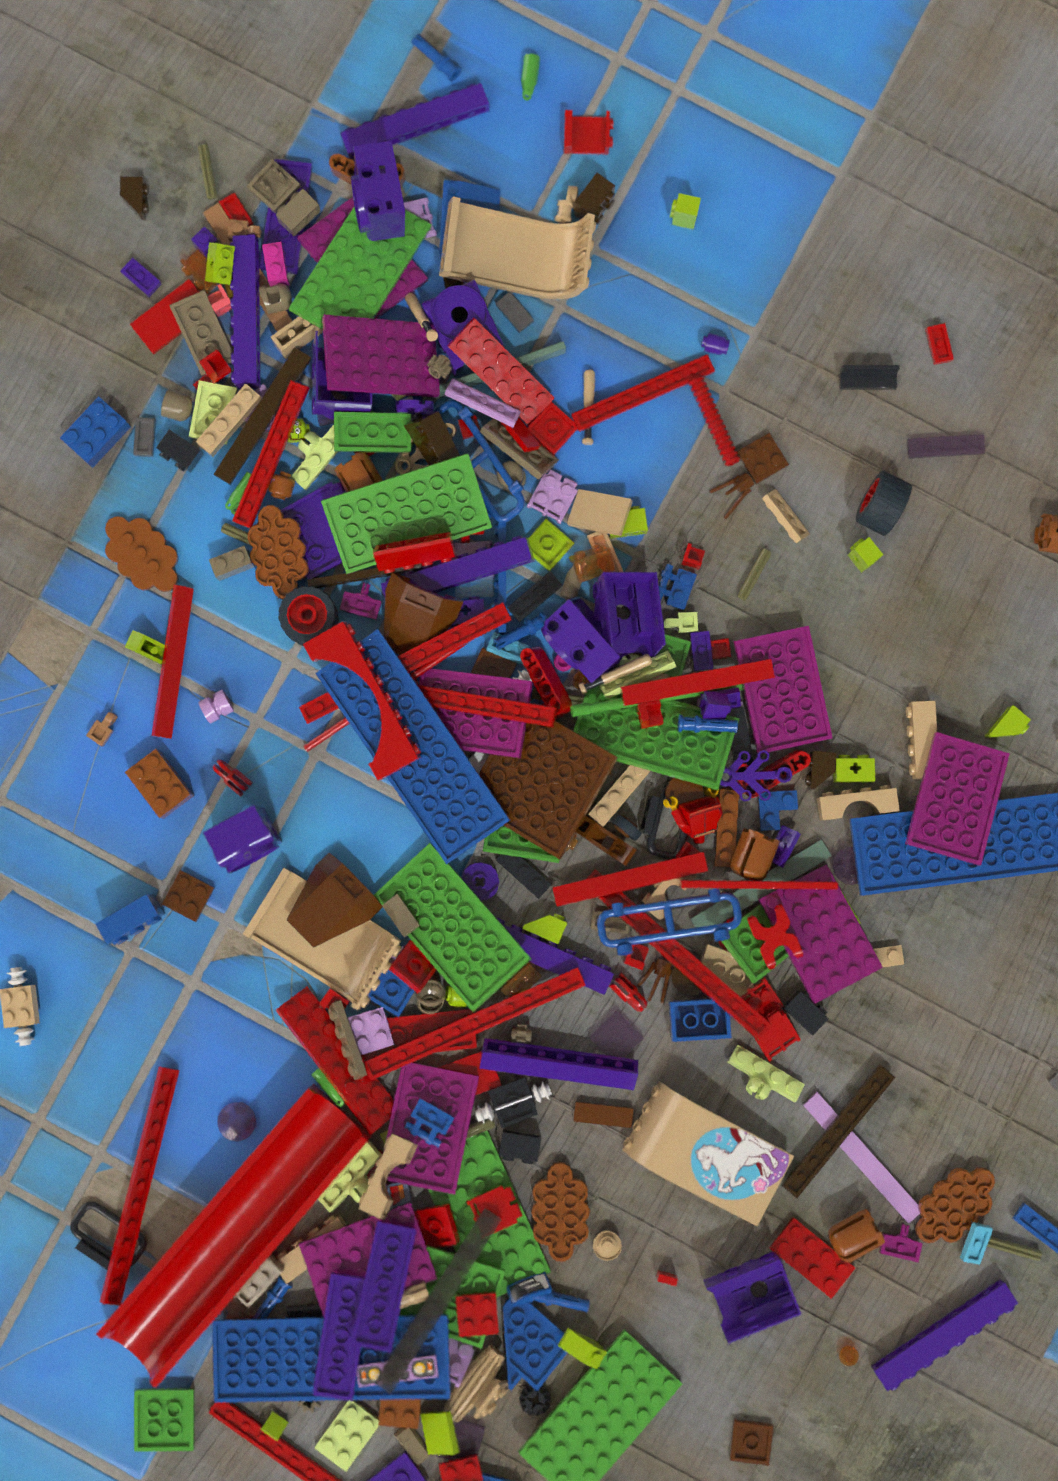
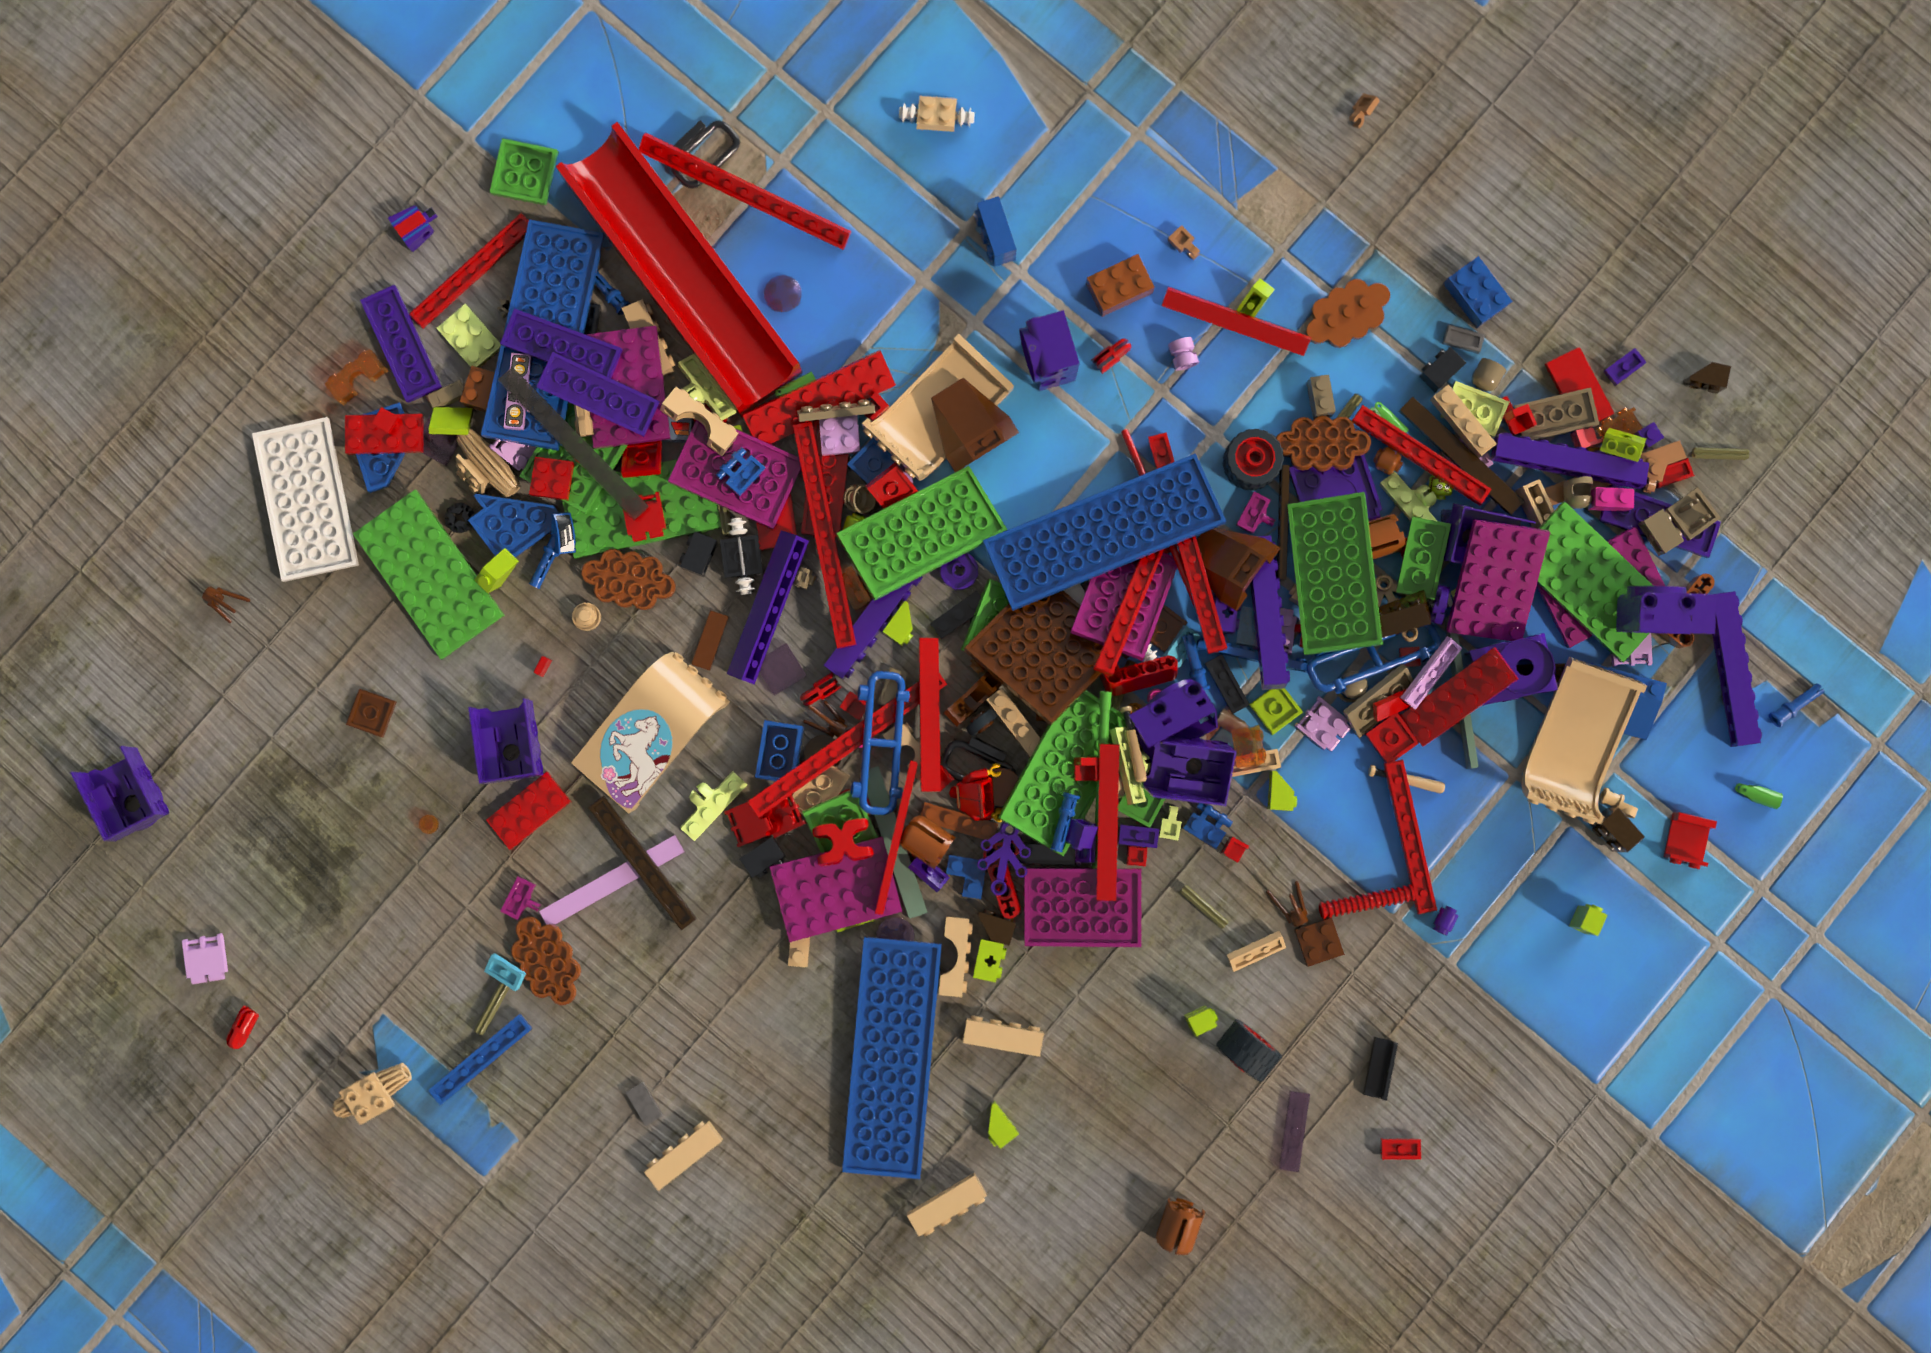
camera: 100 degrees right, 0 degrees up
reddish brown plate [162,870,215,922] -> none
dark tan tile [235,1255,285,1309] -> none
lime tile [261,1411,289,1441] -> none
red arch [303,621,421,781] -> none
red slope [373,531,456,573] -> none
dark tan tile [382,894,421,937] -> none
tan piece [405,293,438,341] -> none
dark tan gear [427,355,452,379] -> none
flat silver tile [496,292,534,334] -> none
tan tile [567,489,633,536] -> none
dark orange cylinder [828,1209,885,1262] -> none
dark purple brick [871,1279,1018,1391] -> none
magenta plate [905,732,1010,866] -> none

